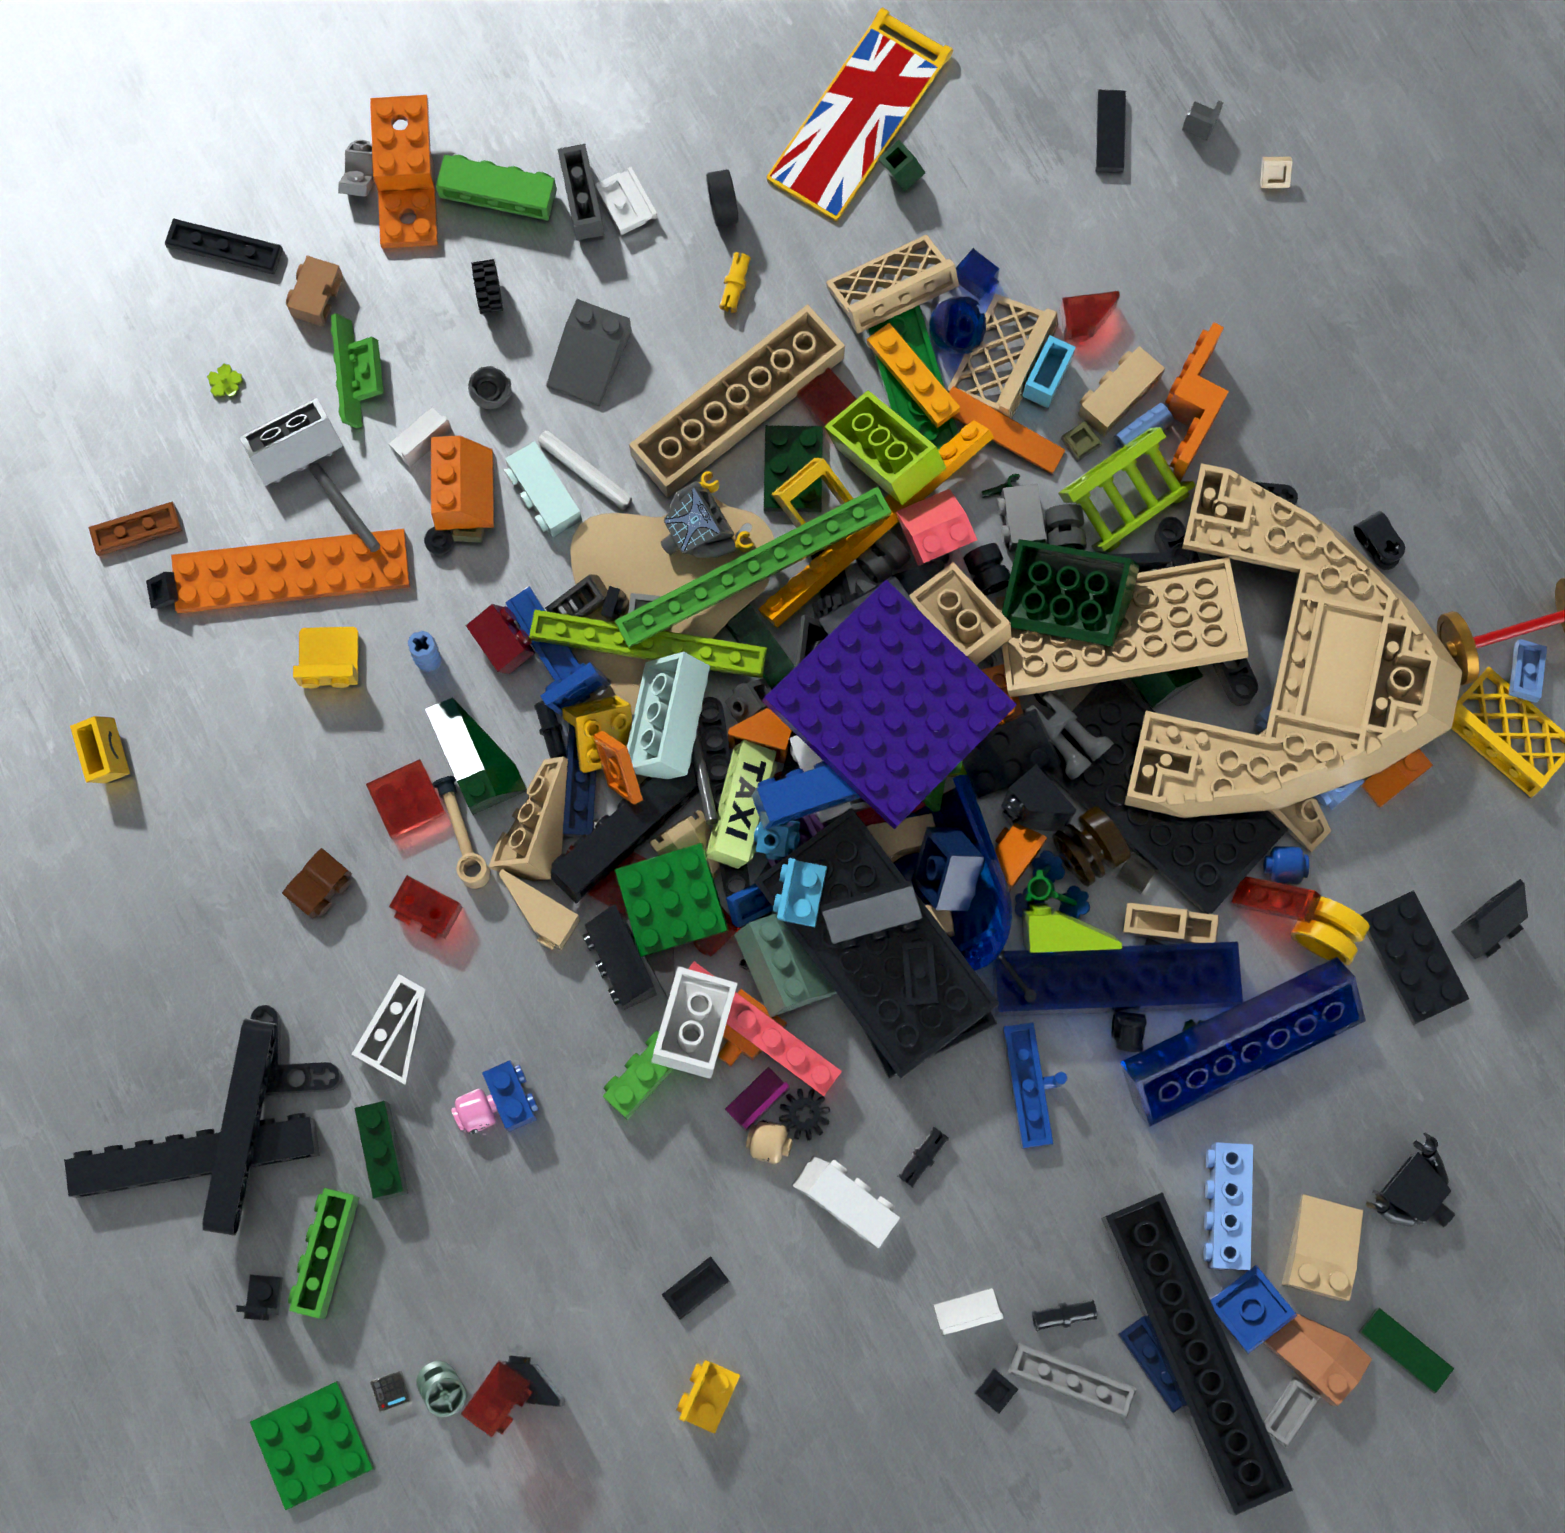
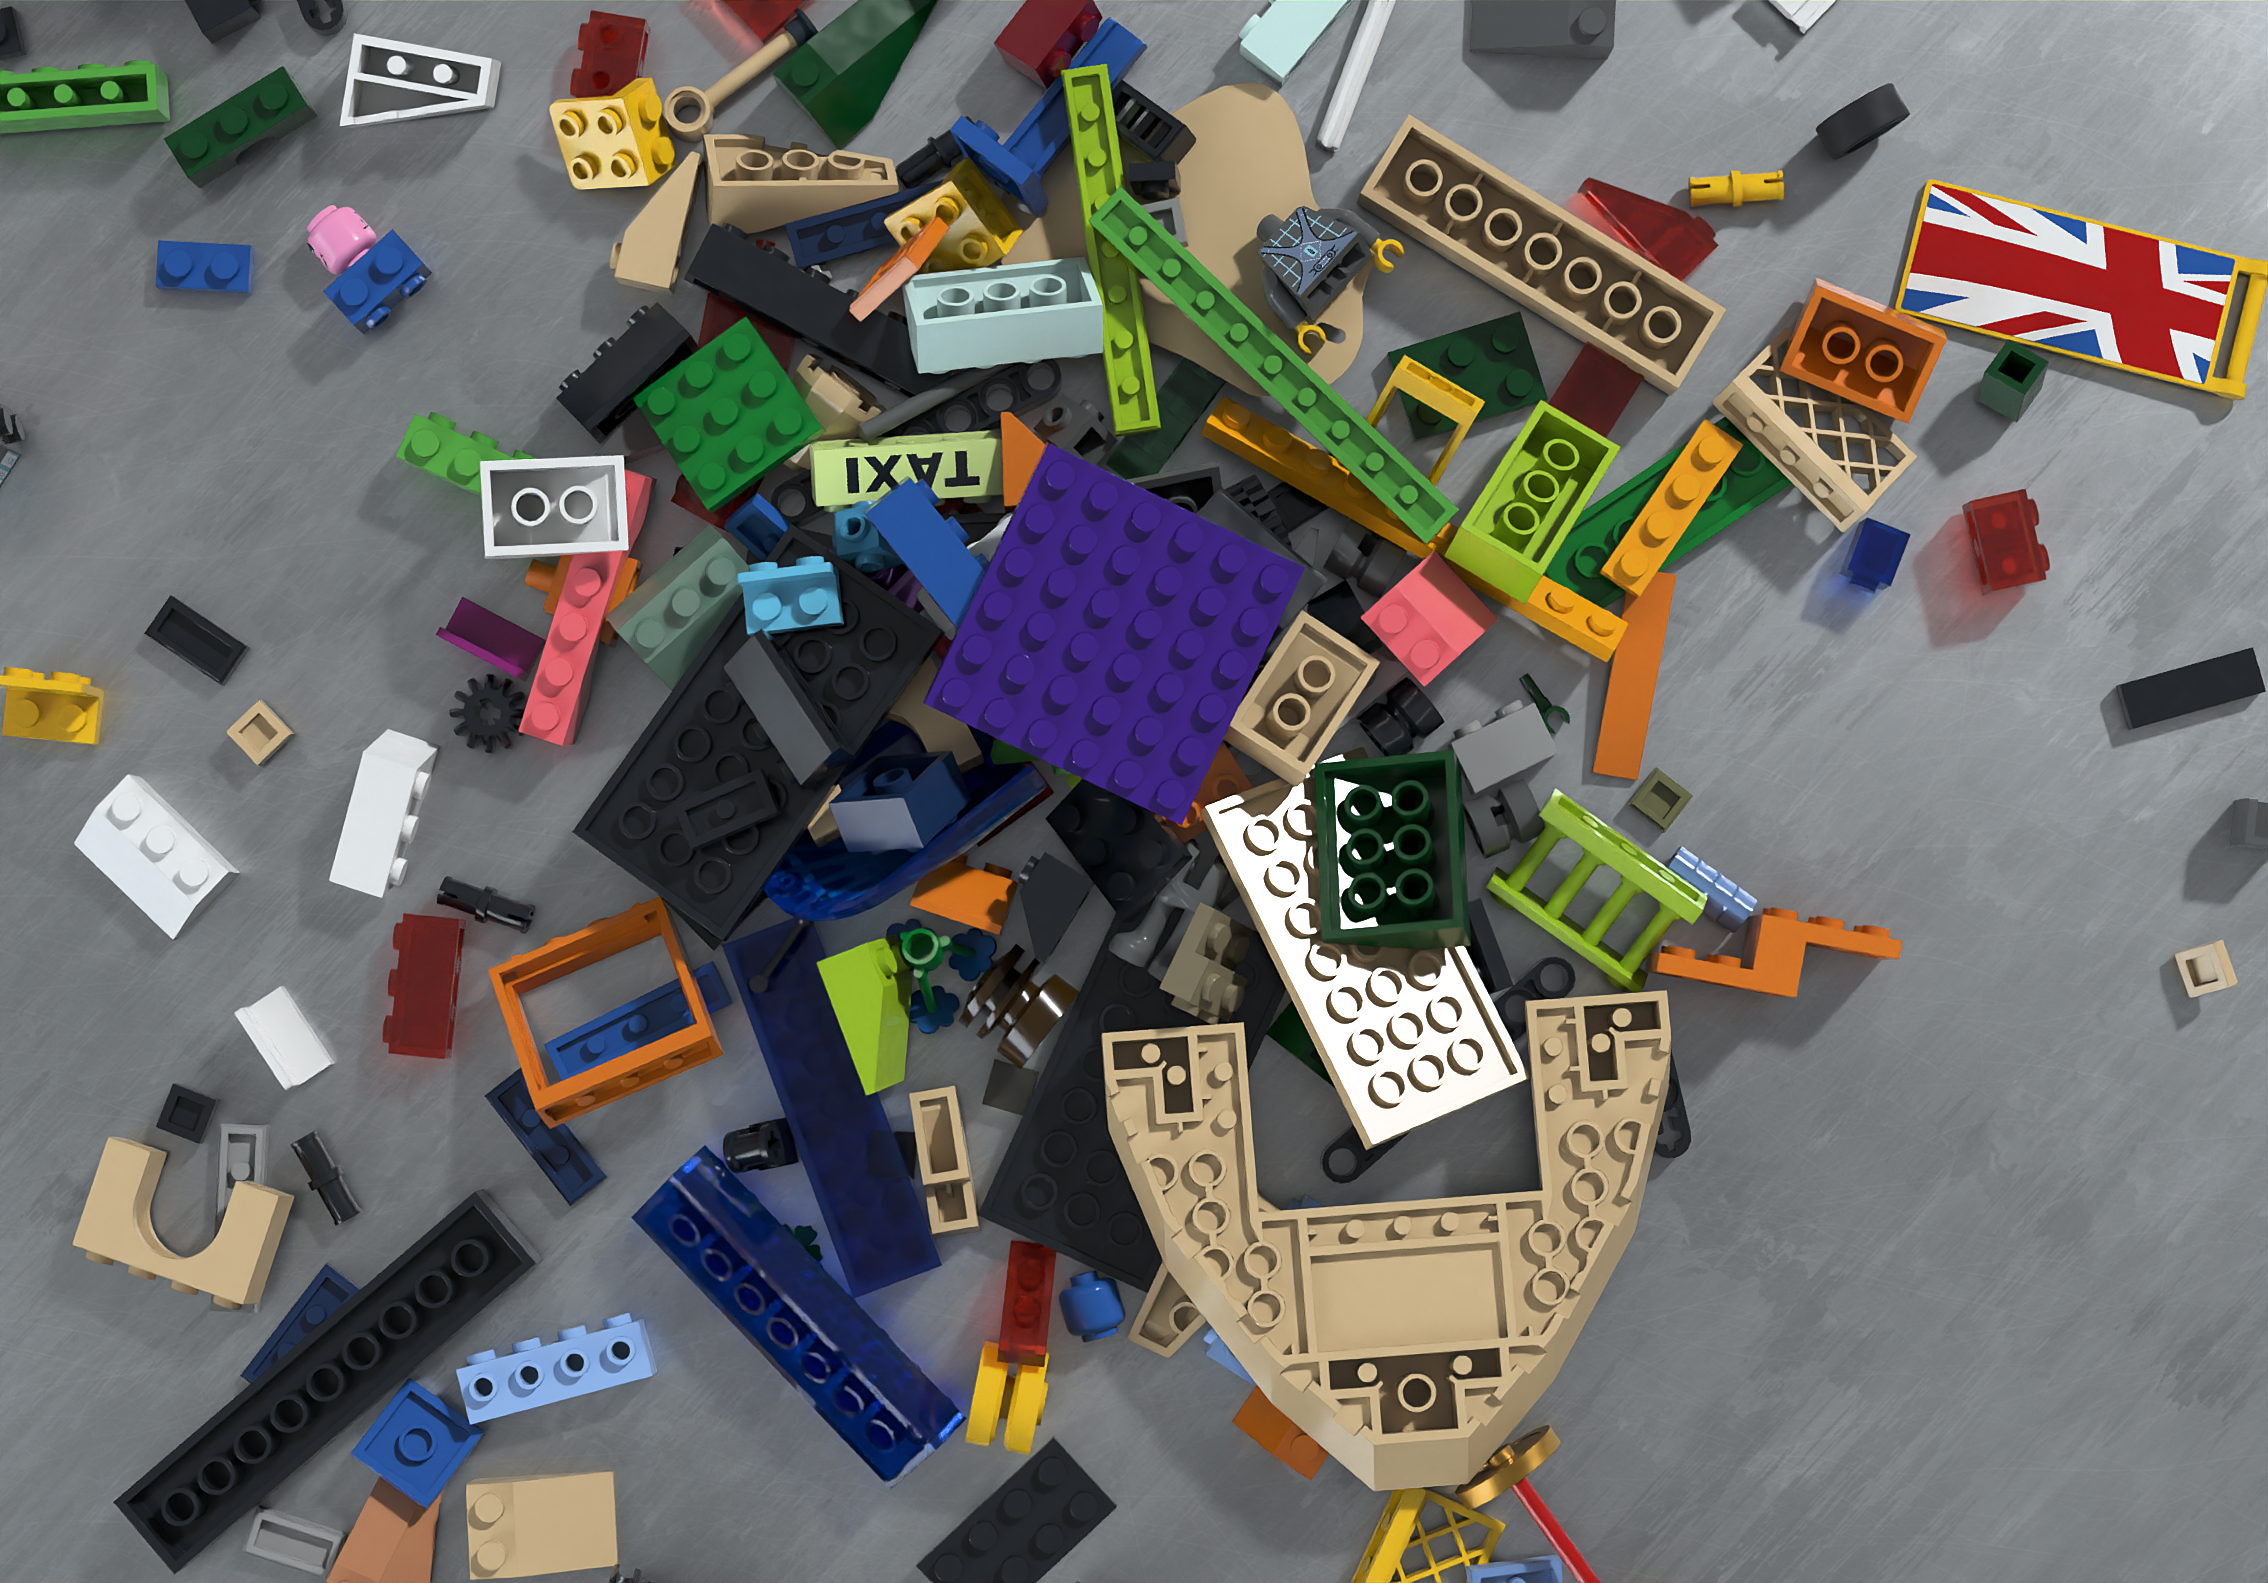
camera: 65 degrees right, 10 degrees up
tan head [746,1120,793,1164] -> none
clear blue cylinder [929,296,986,354] -> none
tan fence [947,293,1059,419] -> none
medium azure brick [1022,335,1076,408] -> none
clear red slope [1059,291,1120,342] -> none
tan brick [1078,346,1165,437] -> none
black piece [1353,511,1405,570] -> none
none -> tan arch [72,1137,295,1310]
none -> white slope [74,774,240,940]
none -> blue plate [155,240,254,294]
none -> tan plate [225,700,294,766]
none -> clear red brick [382,913,466,1059]
none -> dark blue tile [485,1067,609,1206]
none -> orange window [488,896,724,1129]
none -> yellow bracket [549,77,677,189]
none -> dark tan plate [1159,902,1254,1025]
none -> clear red slope [1577,177,1719,282]
none -> orange slope [1779,277,1947,424]
none -> clear red brick [1962,489,2050,596]

